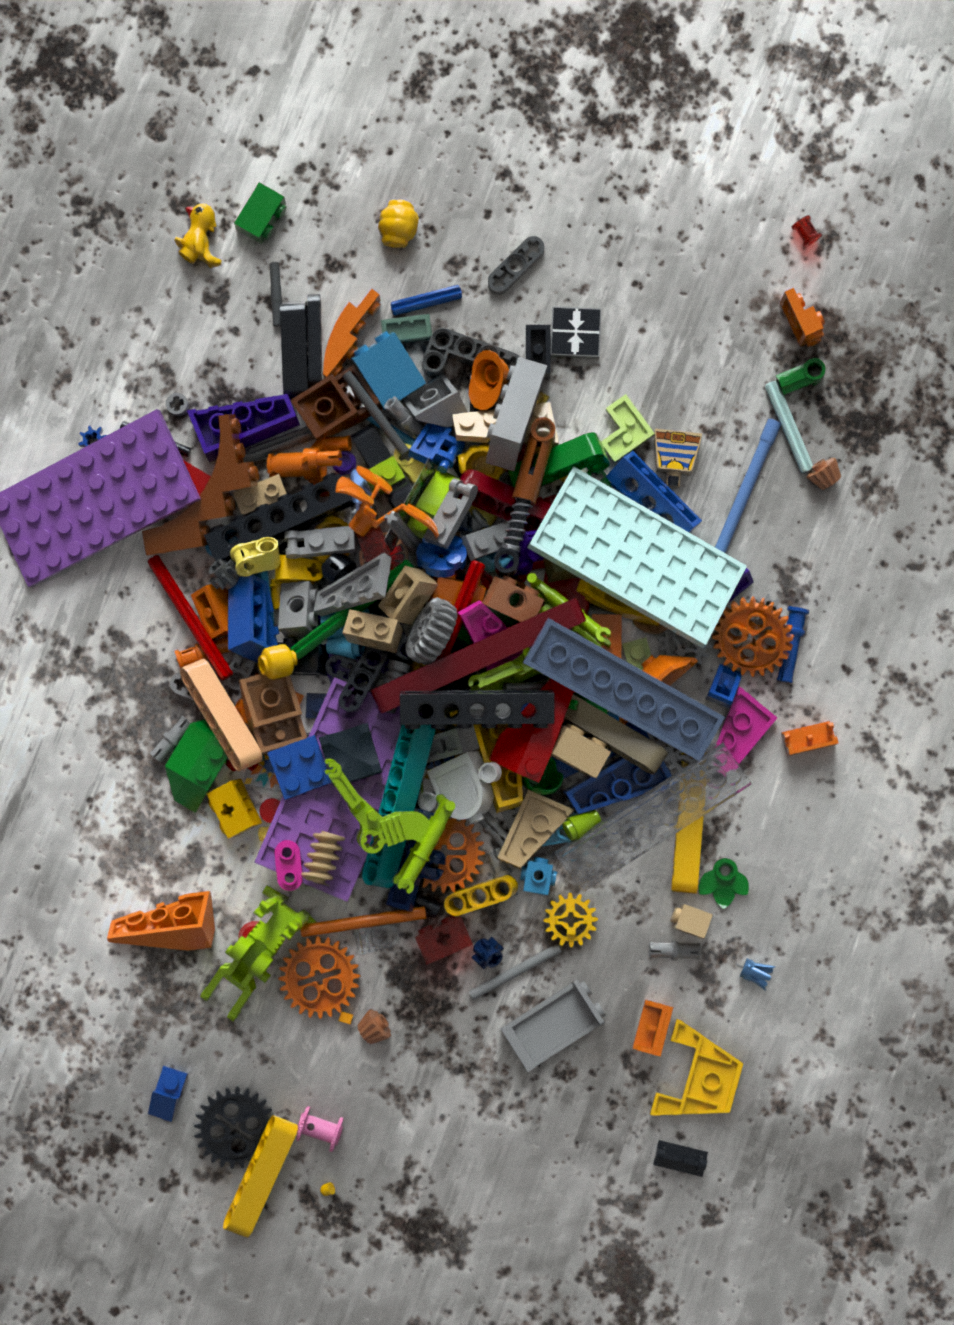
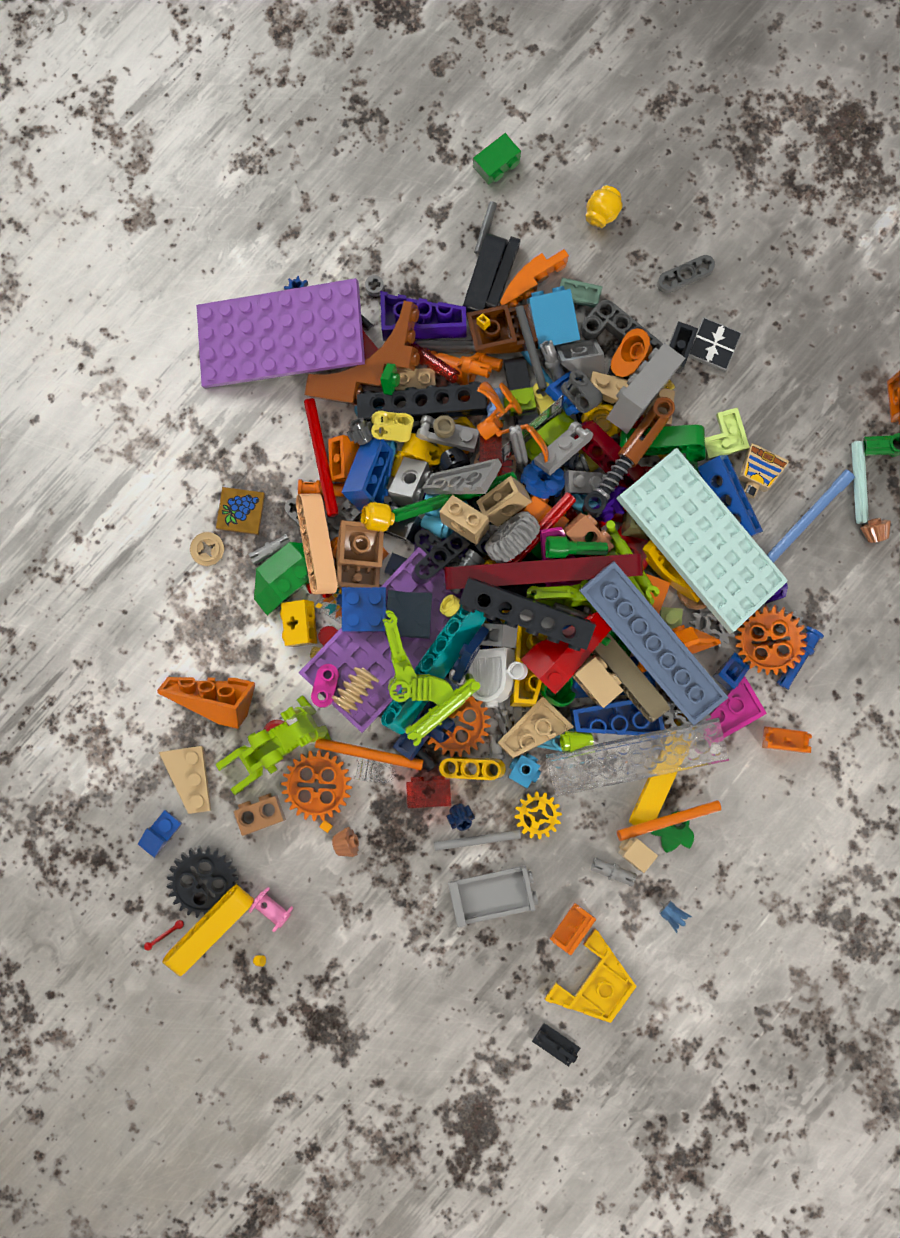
camera: 15 degrees right, 0 degrees up
yellow animal [174,203,222,269] -> none
dark purple plate [332,451,356,475] -> none
blue axle [390,285,462,316] -> none
none -> red hinge [144,920,184,951]
none -> tan wing [159,746,211,814]
none -> tan gear [190,532,225,567]
none -> pearl gold tile [216,487,265,535]
none -> medium nougat brick [233,793,286,836]
none -> green plate [380,363,400,395]
none -> clear red pin [411,342,460,383]
none -> dark tan tile [433,415,455,439]
none -> light yellow tile [440,594,461,617]
none -> dark blue wing [452,626,489,683]
none -> yellow piece [476,313,490,330]
none -> green piece [545,536,609,559]
none -> dark grey piece [561,370,603,413]
none -> orange piece [617,800,722,841]

